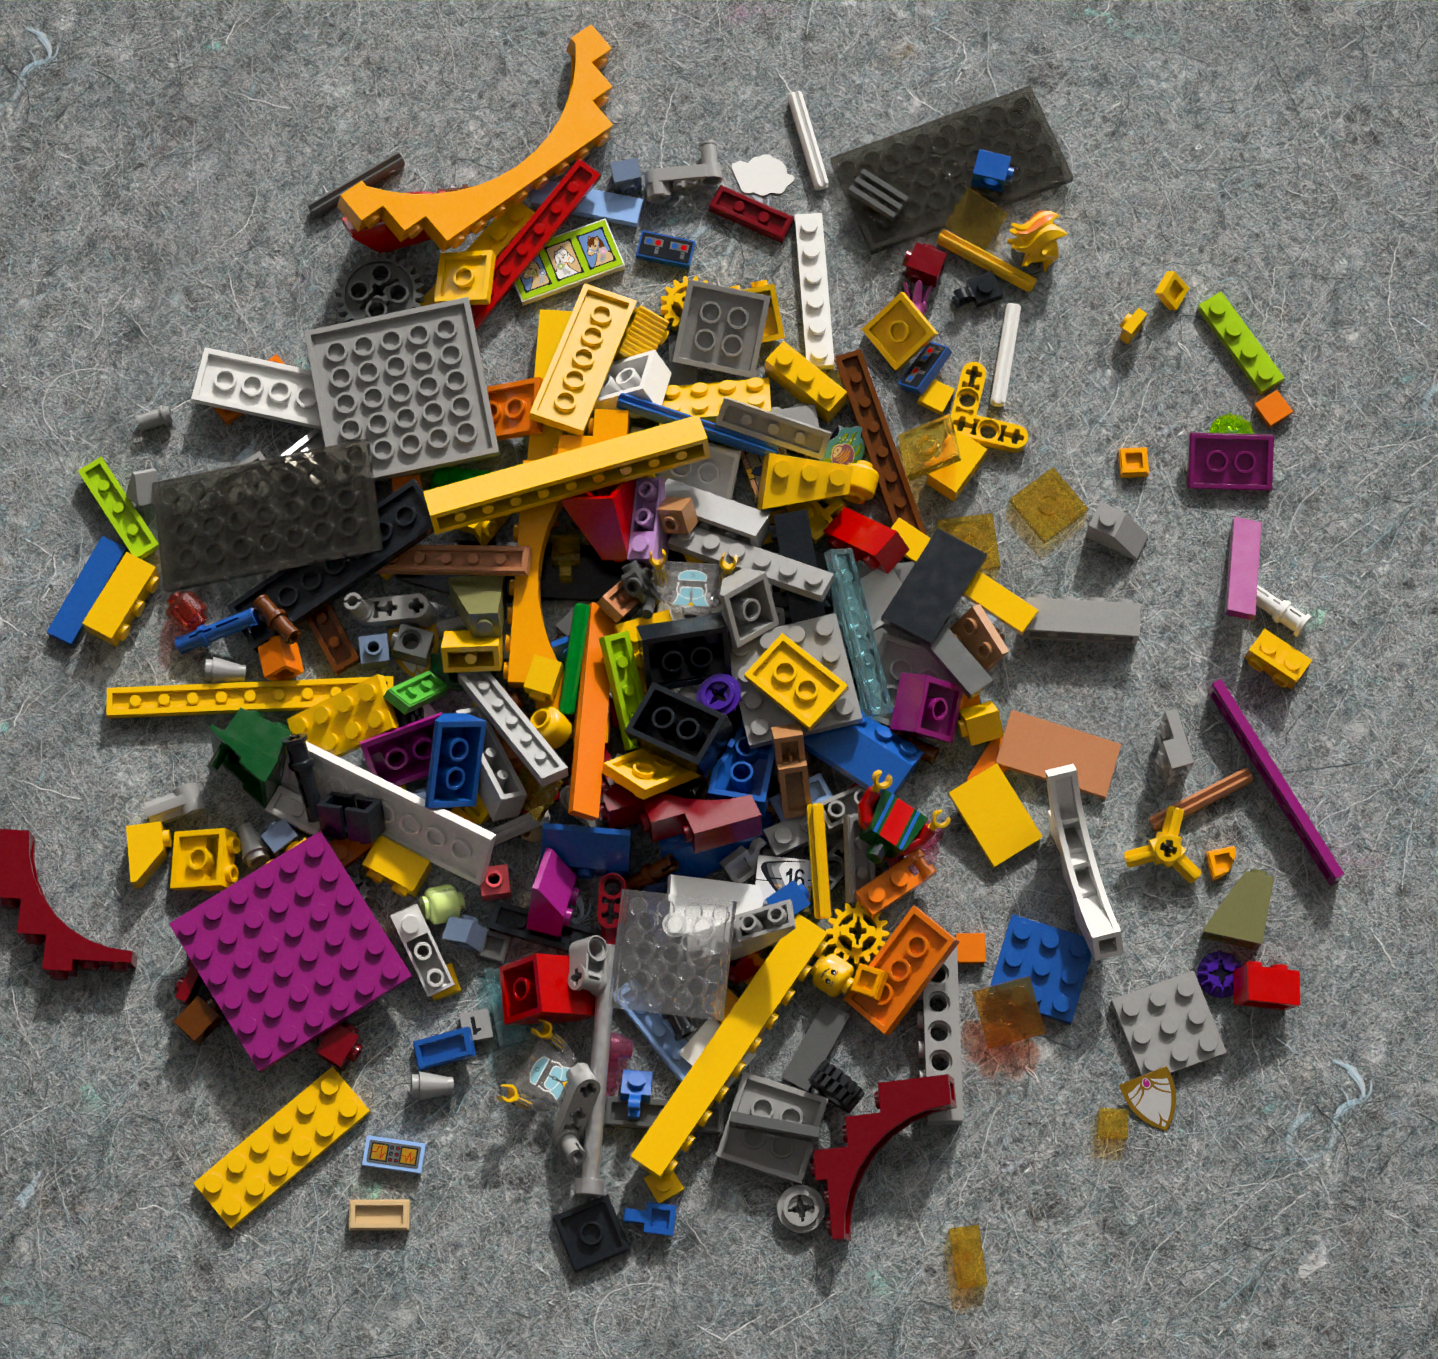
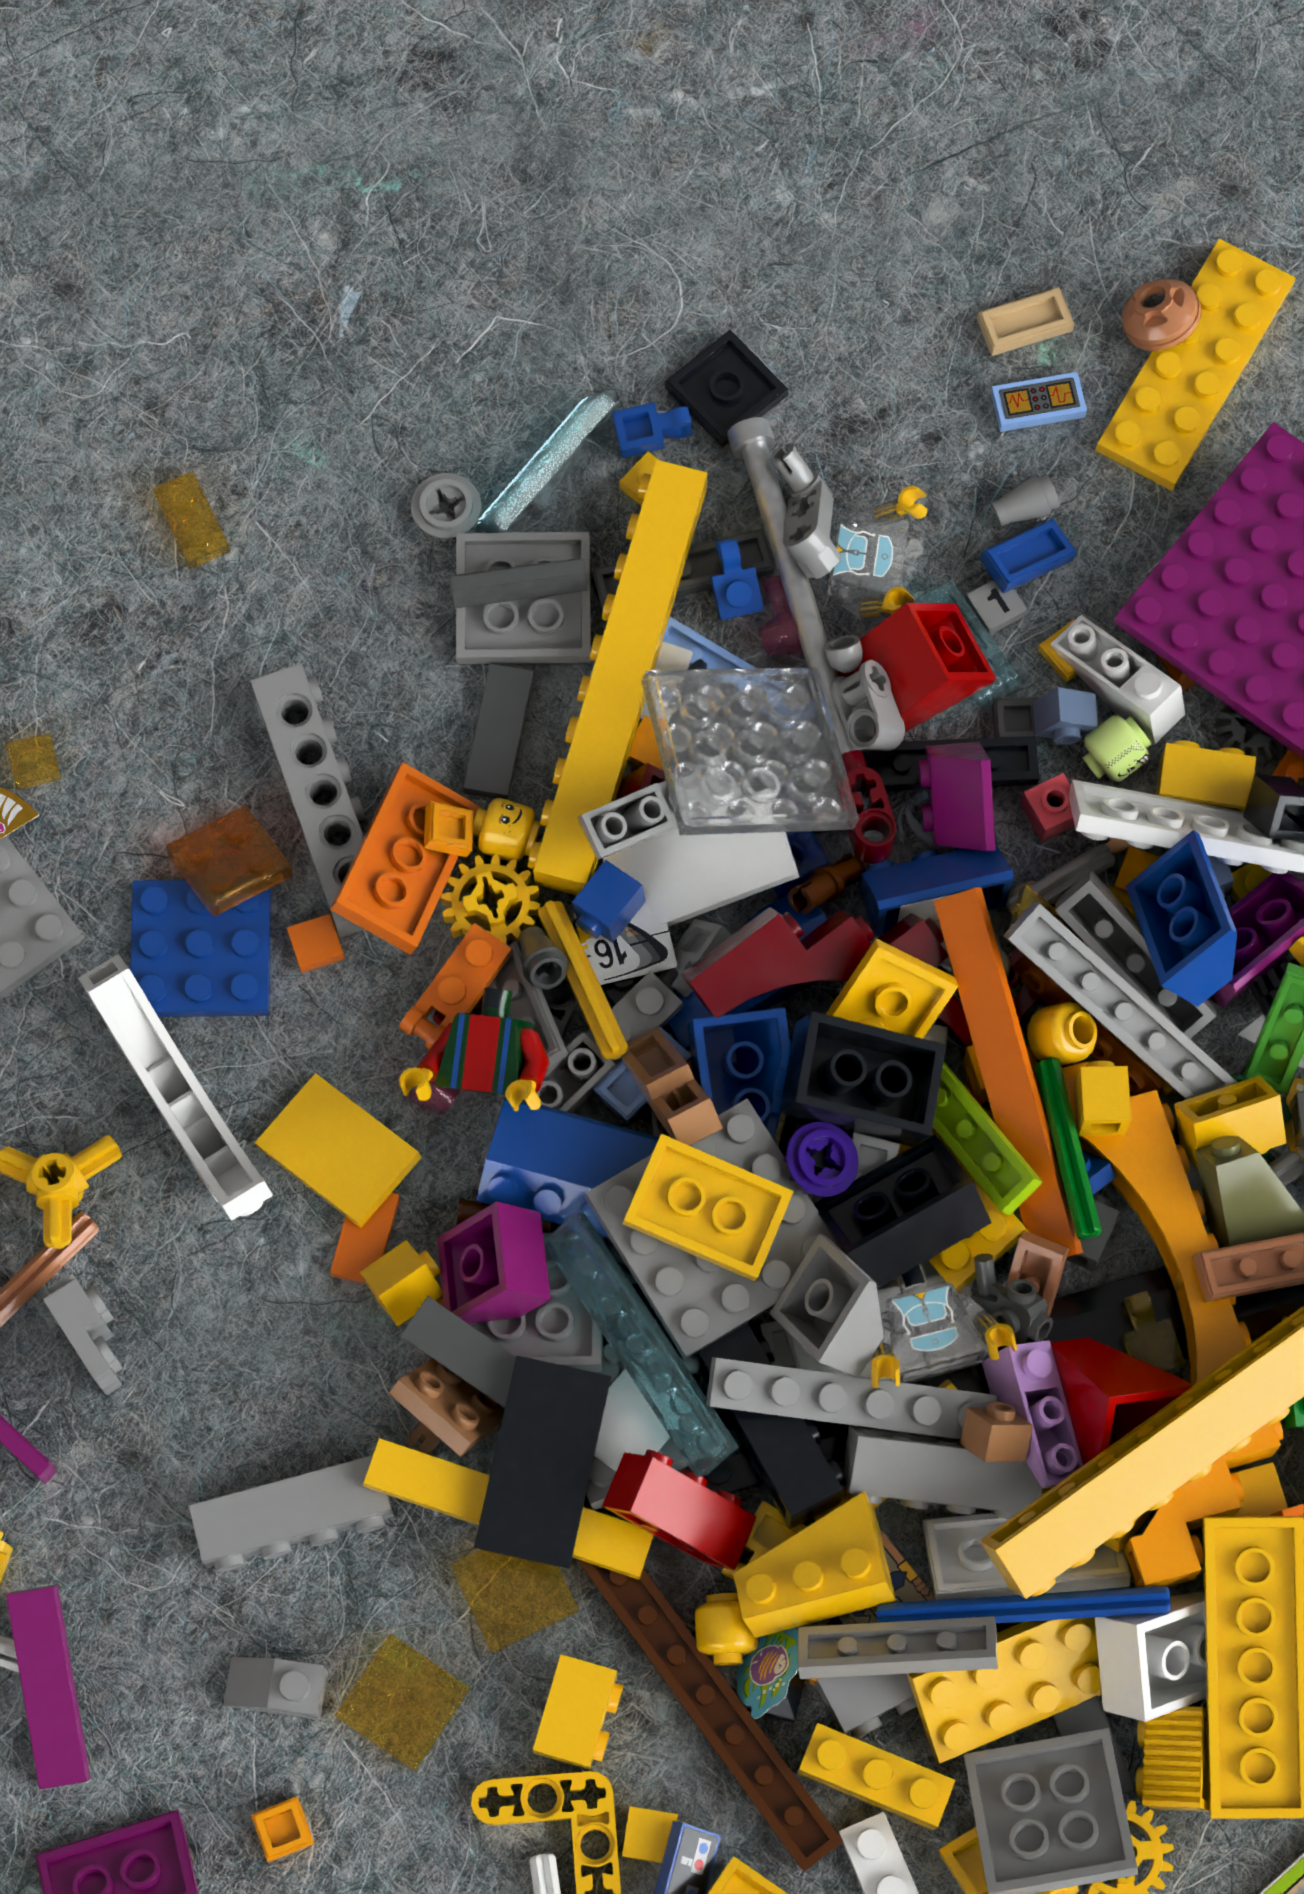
camera: 160 degrees right, 0 degrees up
dark red brick [315,1022,363,1072] -> none
black tyre [808,1061,865,1113] -> none
dark red arch [810,1074,957,1243] -> none
clear yellow tile [898,414,961,481] -> none
nougat tile [995,710,1121,799] -> none
none -> clear light blue tile [478,393,615,533]
none -> dark grey cone [518,926,568,989]
none -> light grey hinge [824,635,863,673]
none -> nougat piece [1122,279,1202,351]

